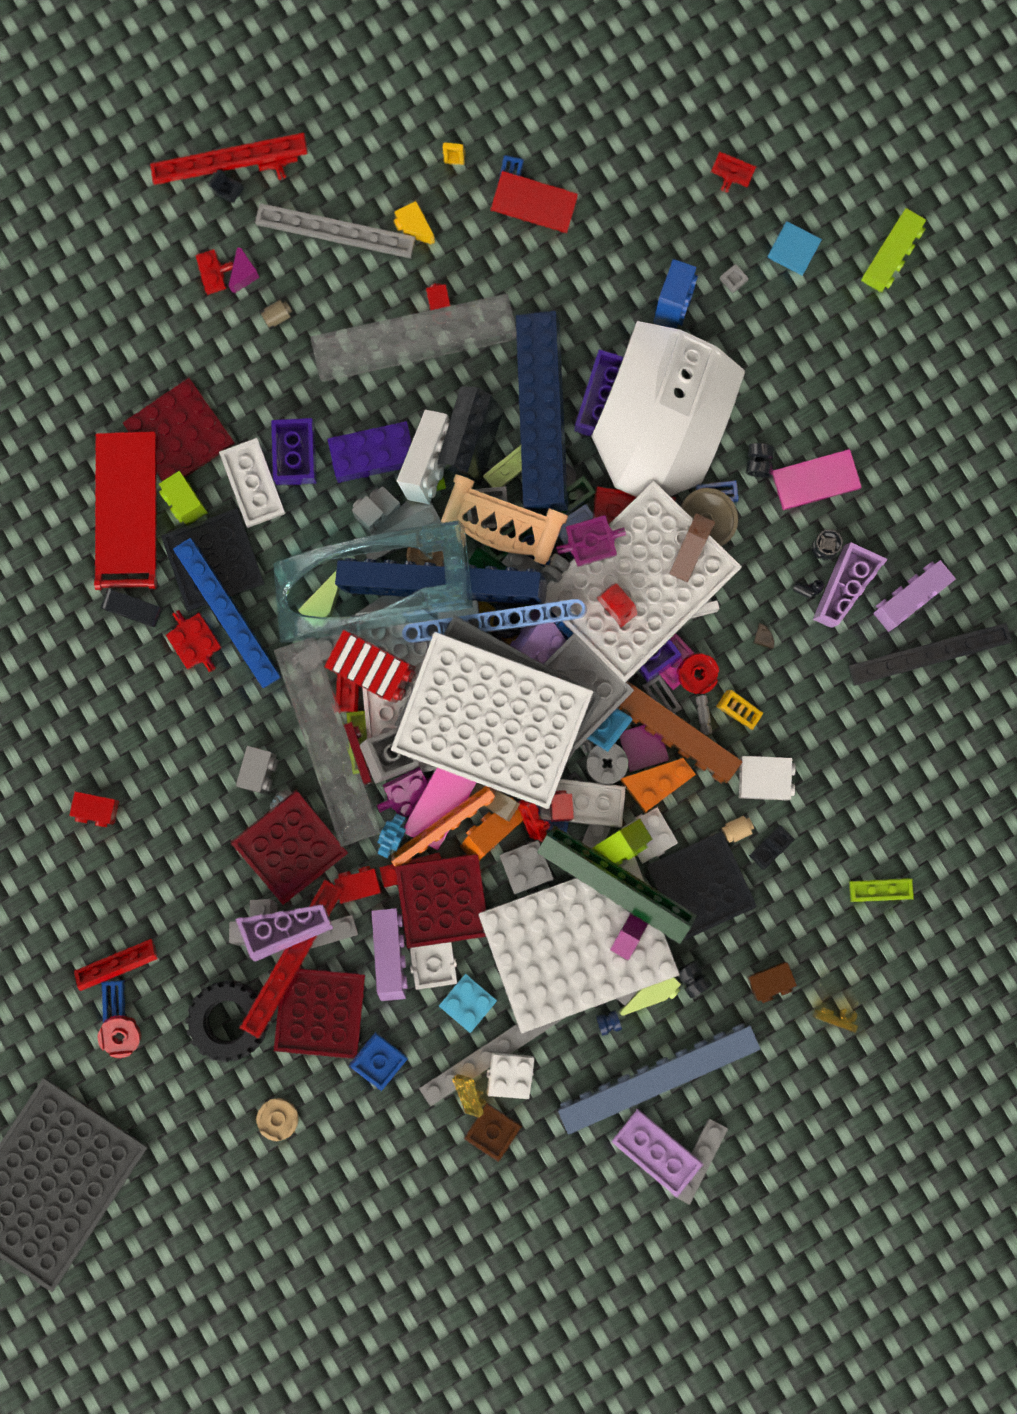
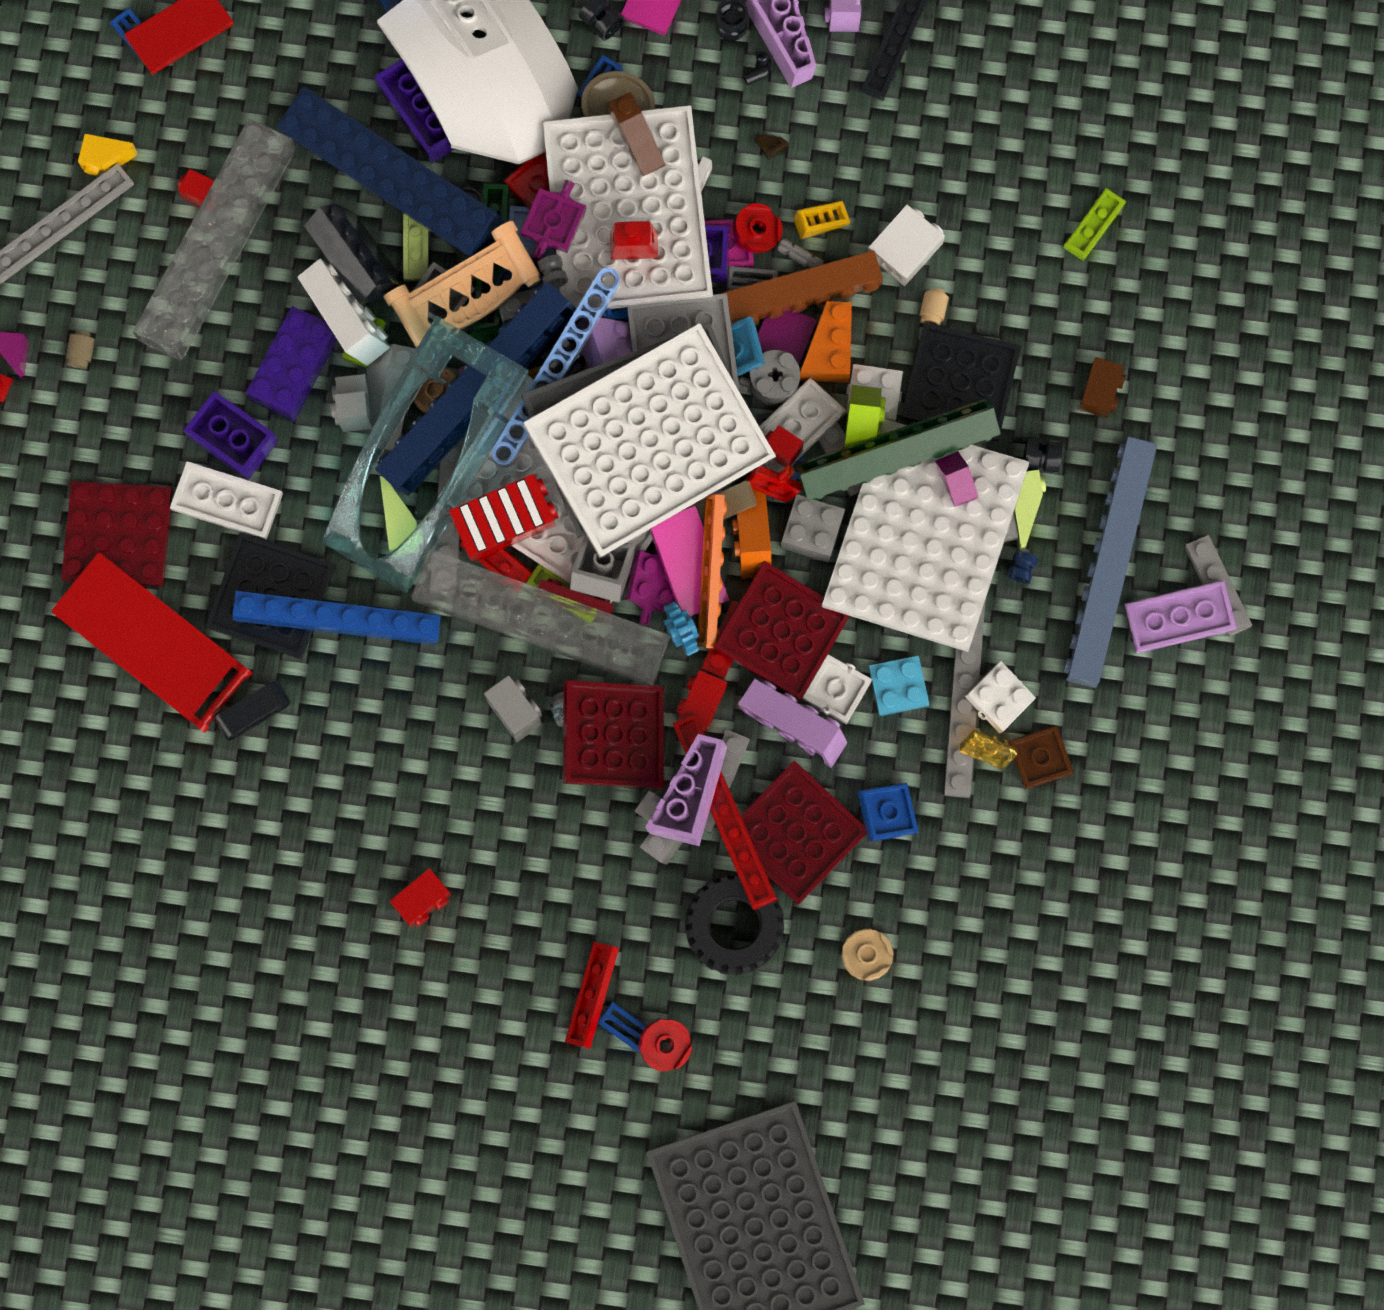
camera: 55 degrees left, 5 degrees down
lime brick [159,471,208,526] -> none
red plate [166,610,222,672] -> none
yellow slope [443,142,465,165] -> none
black slope [749,825,795,870] -> none
clear yellow plate [813,1007,858,1033] -> none

